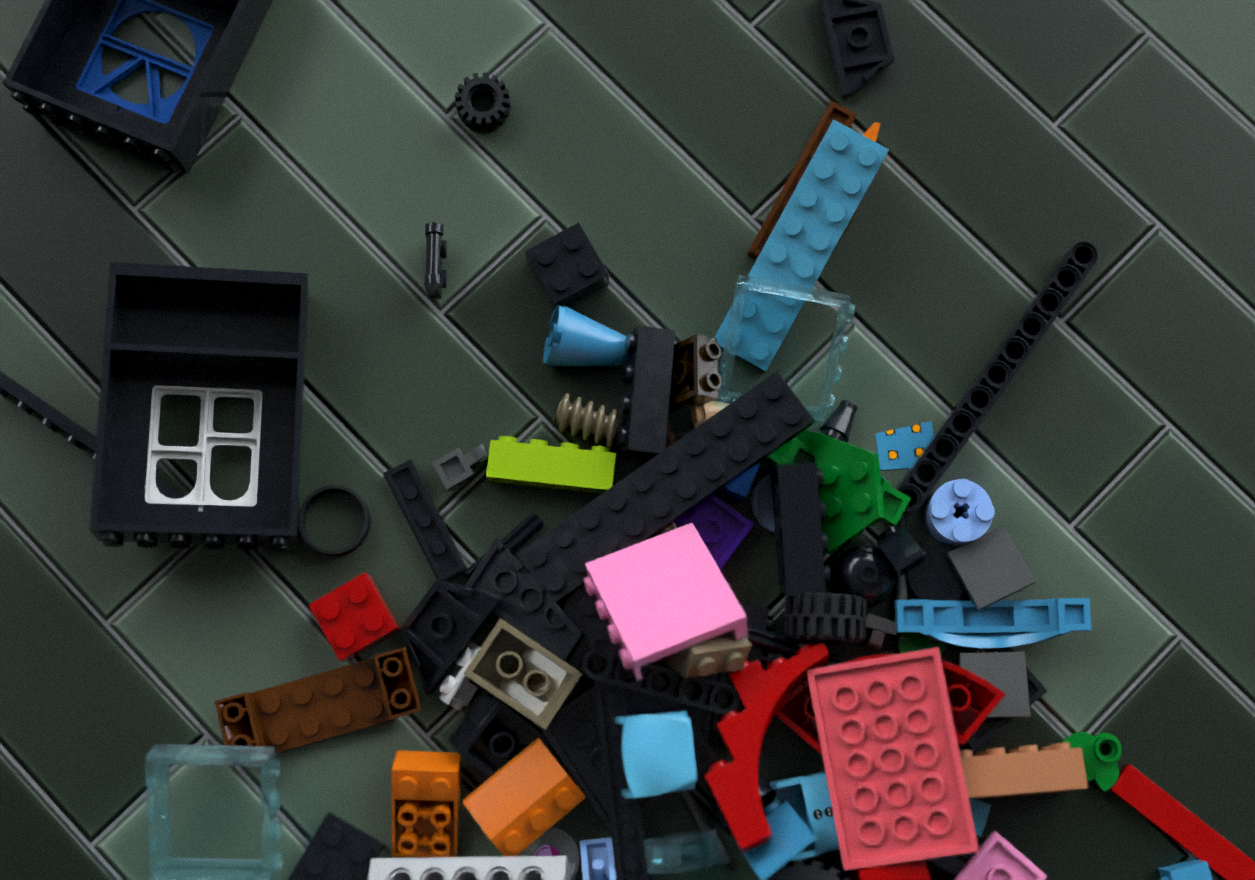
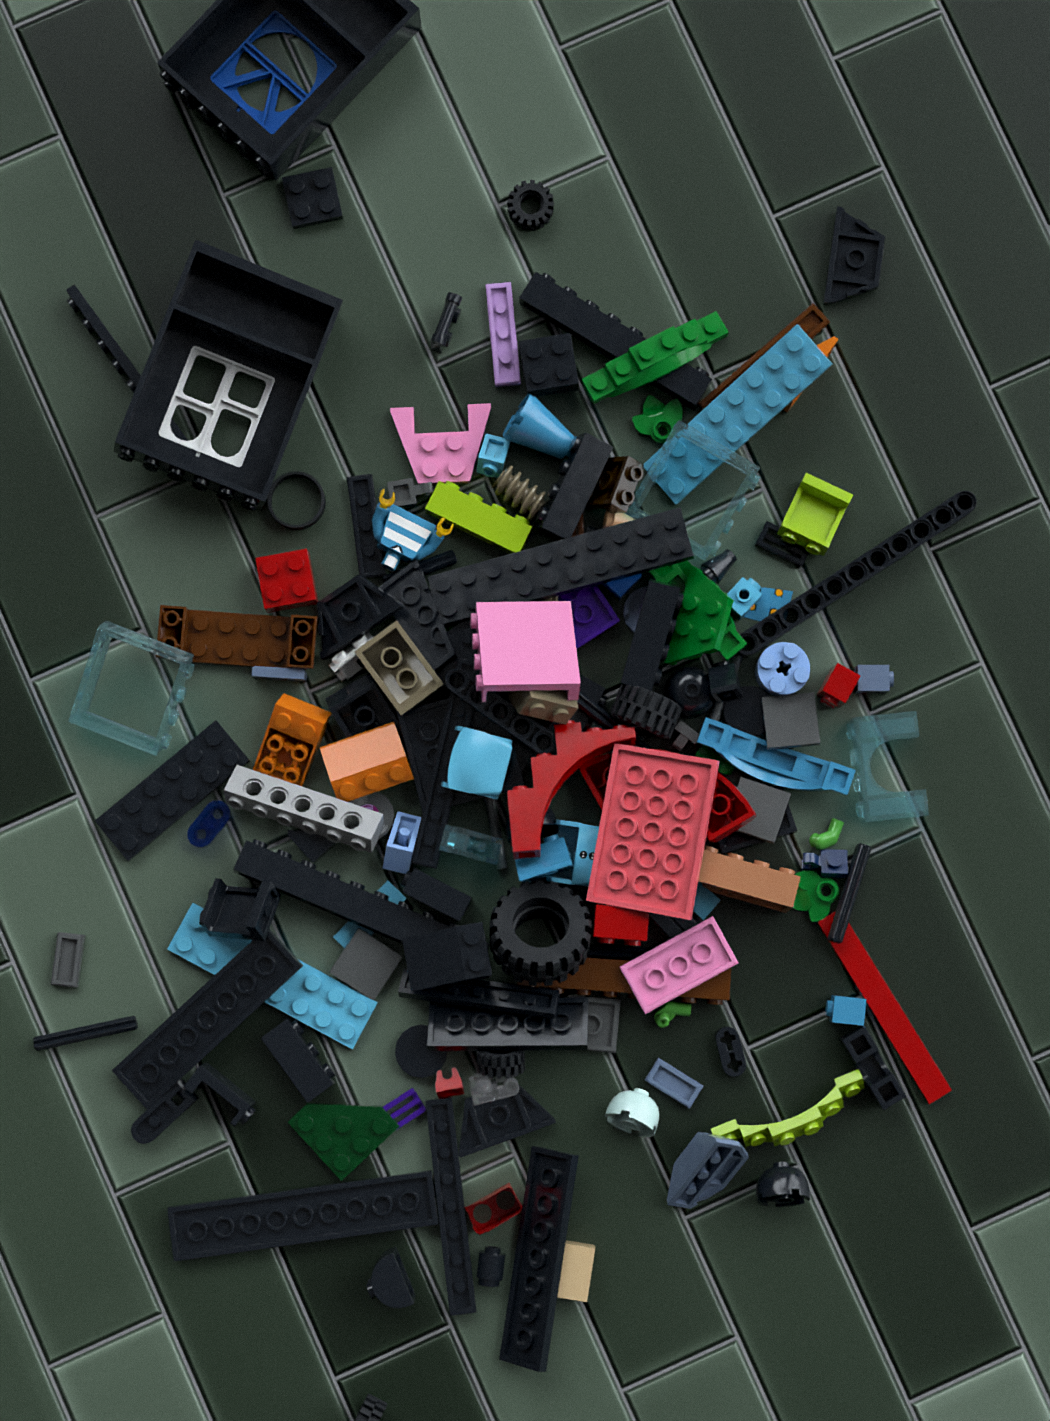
camera: 25 degrees right, 5 degrees up
none -> sand blue tile [252,666,307,682]
none -> black plate [282,167,343,229]
none -> dark azure torso [372,489,454,571]
none -> bright pink wing [390,403,491,485]
none -> medium azure bracket [476,434,511,478]
none -> lavender tile [485,282,521,387]
none -> black brick [519,272,712,410]
none -> green piece [581,311,729,404]
none -> green plate [632,395,683,444]
none -> medium azure brick [727,577,762,620]
none -> black tile [755,521,809,568]
none -> lime panel [777,473,853,556]
none -> dark blue plate [801,849,848,878]
none -> bright green arm [809,818,844,850]
none -> red brick [816,663,861,709]
none -> black axle [828,843,871,944]
none -> clear light blue arch [847,711,929,823]
none -> sand blue brick [854,665,894,693]

